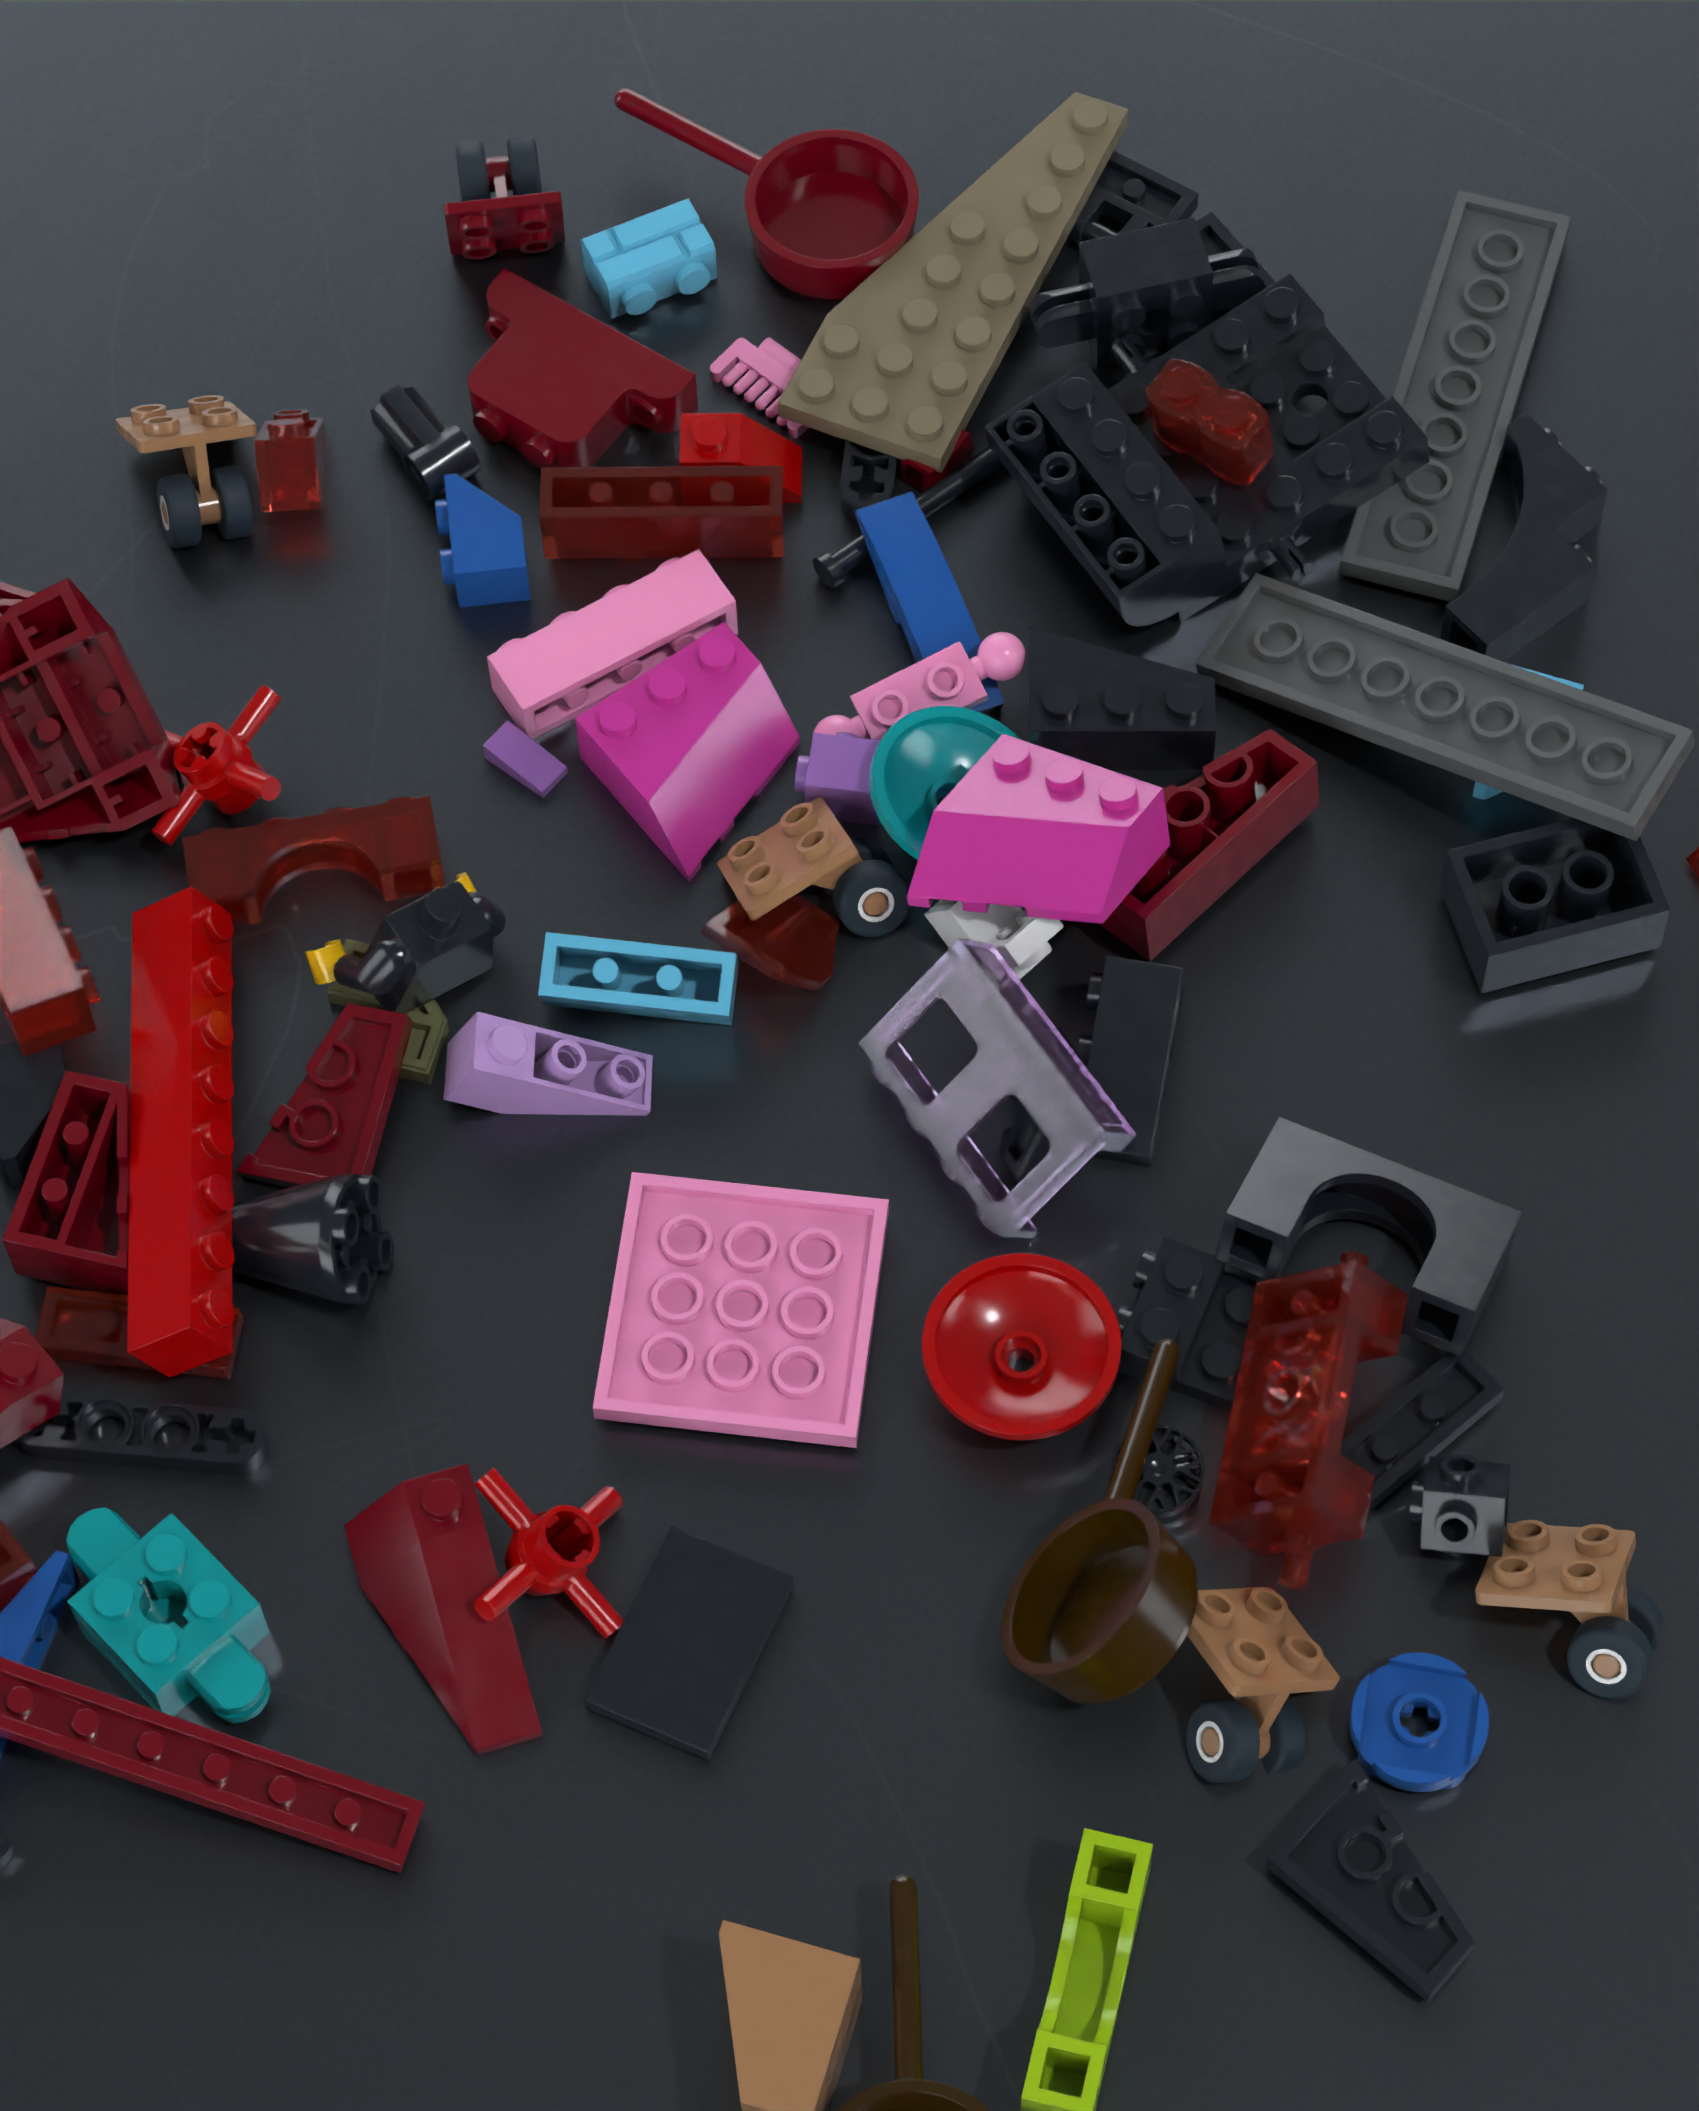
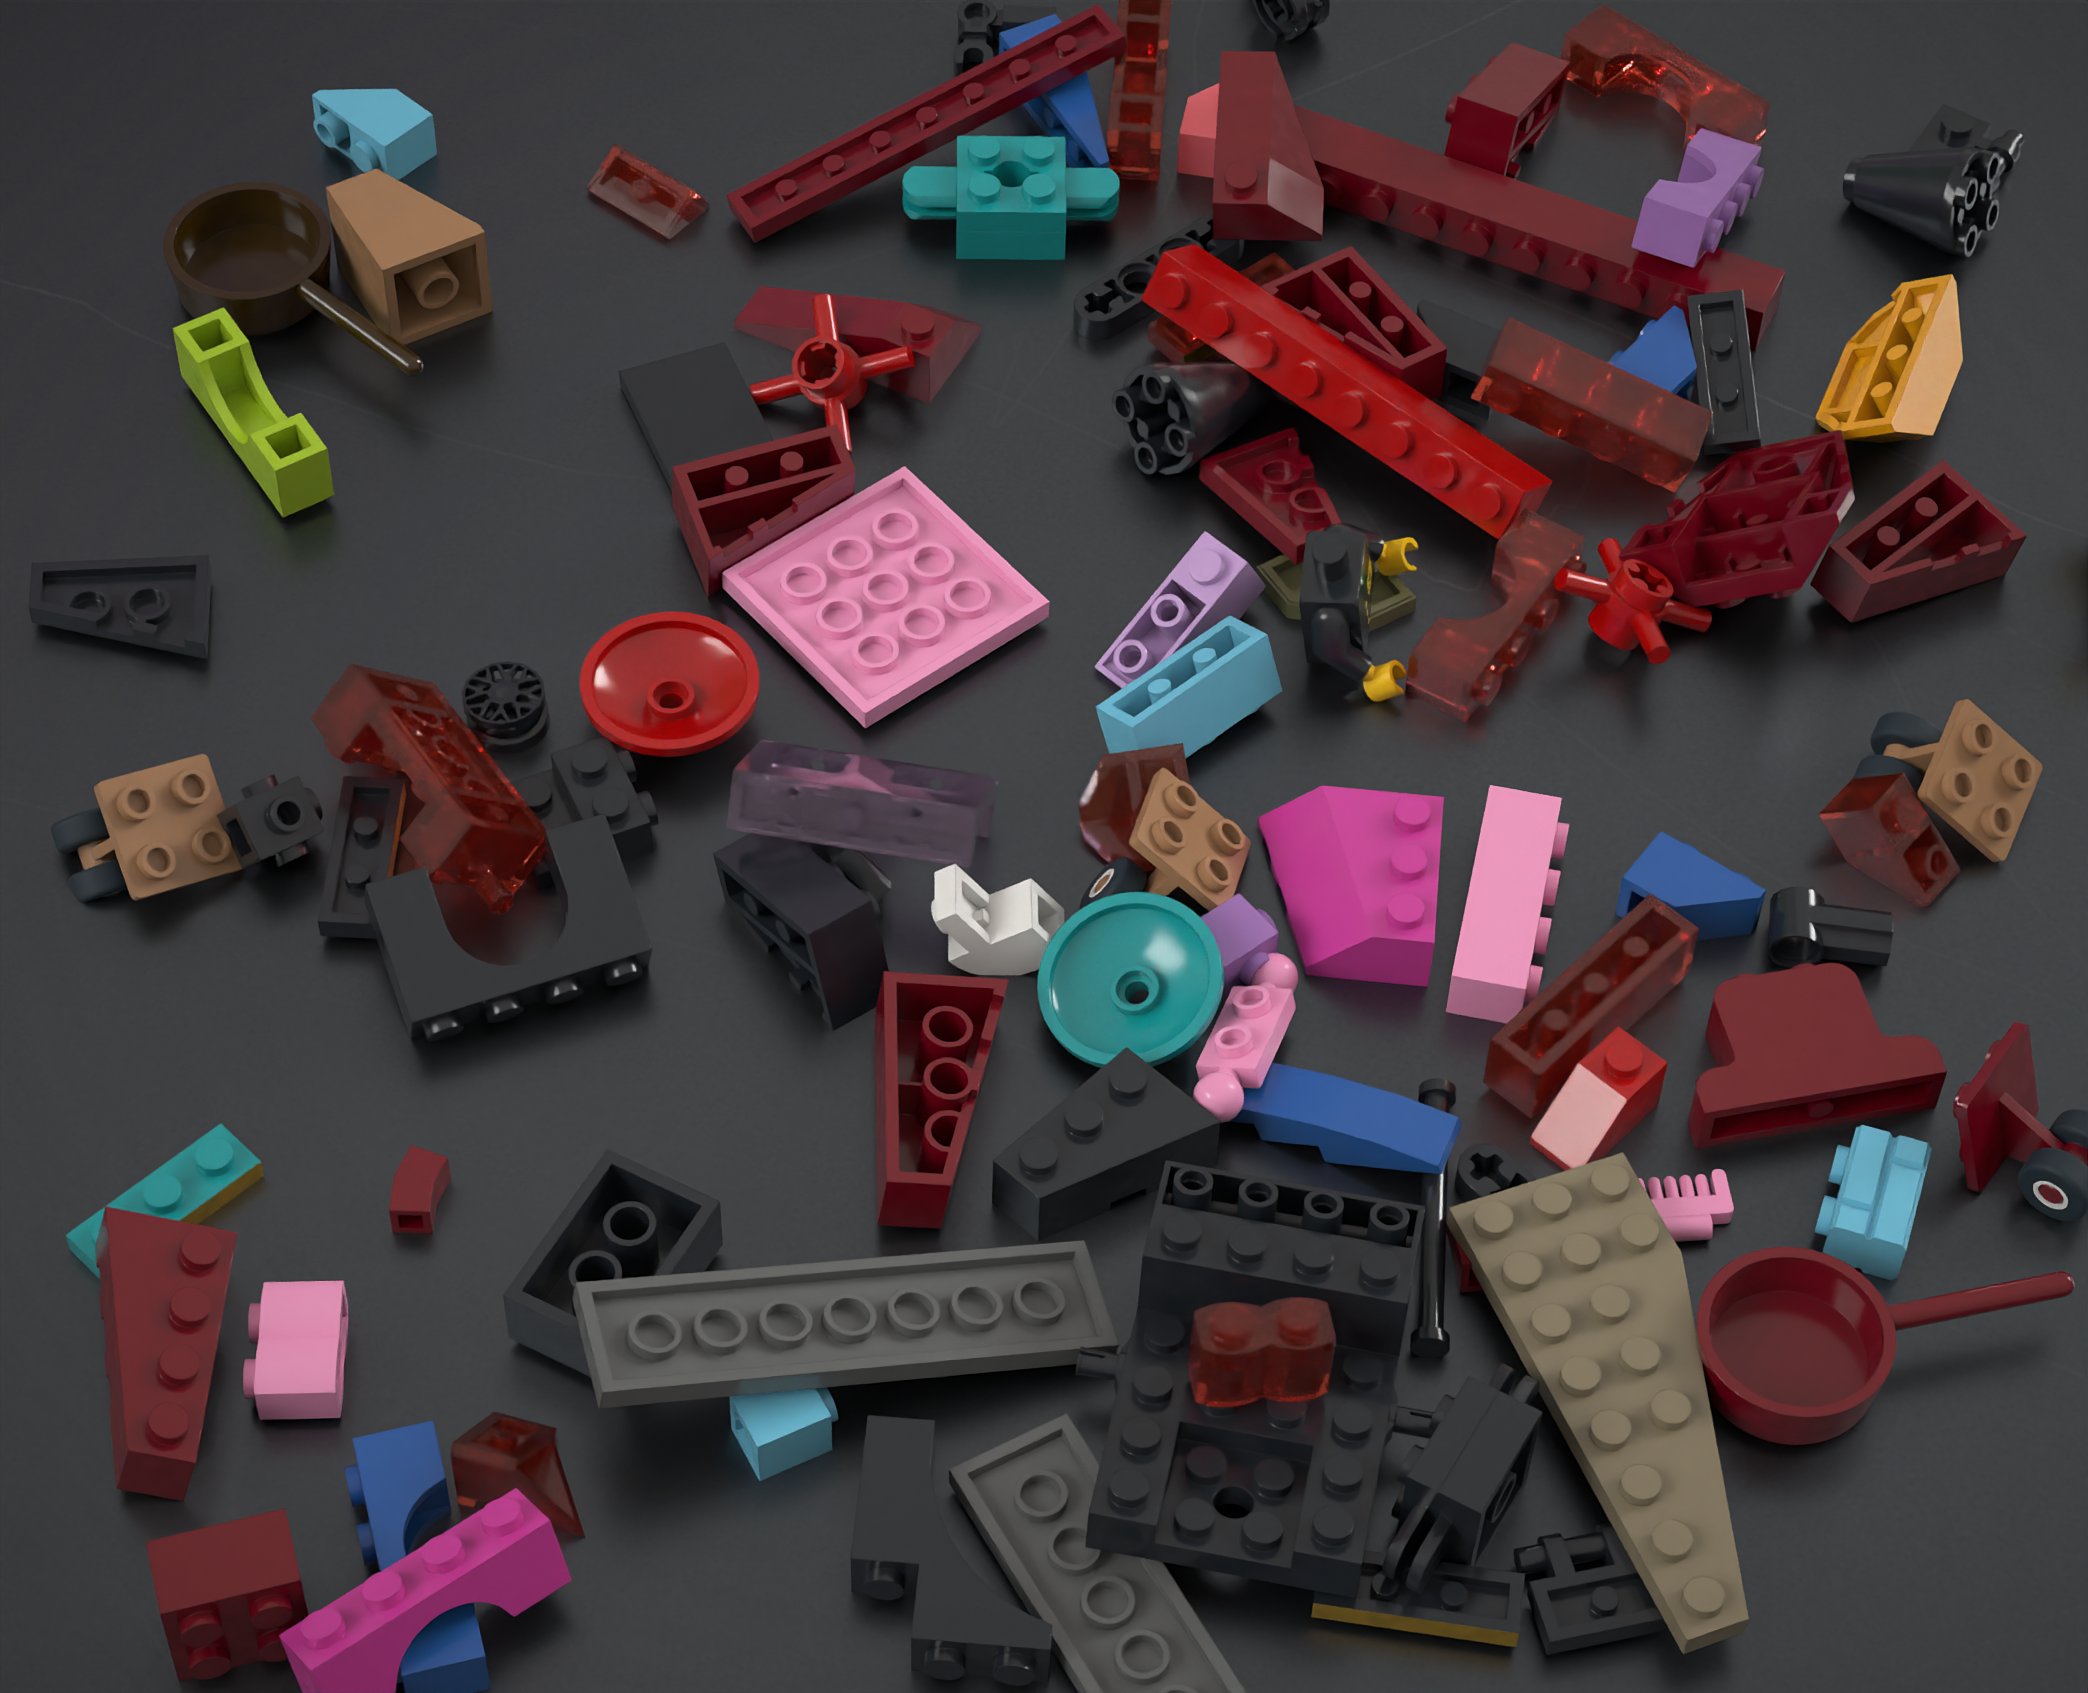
camera: 130 degrees right, 10 degrees down
medium lavender piece [483,720,568,798] -> none
dark pink wedge [907,734,1170,924] -> none
dark brown piece [1001,1339,1198,1704] -> none
medium nougat plate [1186,1587,1340,1783] -> none
blue plate [1349,1652,1489,1792] -> none
none -> dark red piece [389,1145,451,1234]
none -> clear red slope [586,143,709,240]
none -> dark red wedge [672,424,856,597]

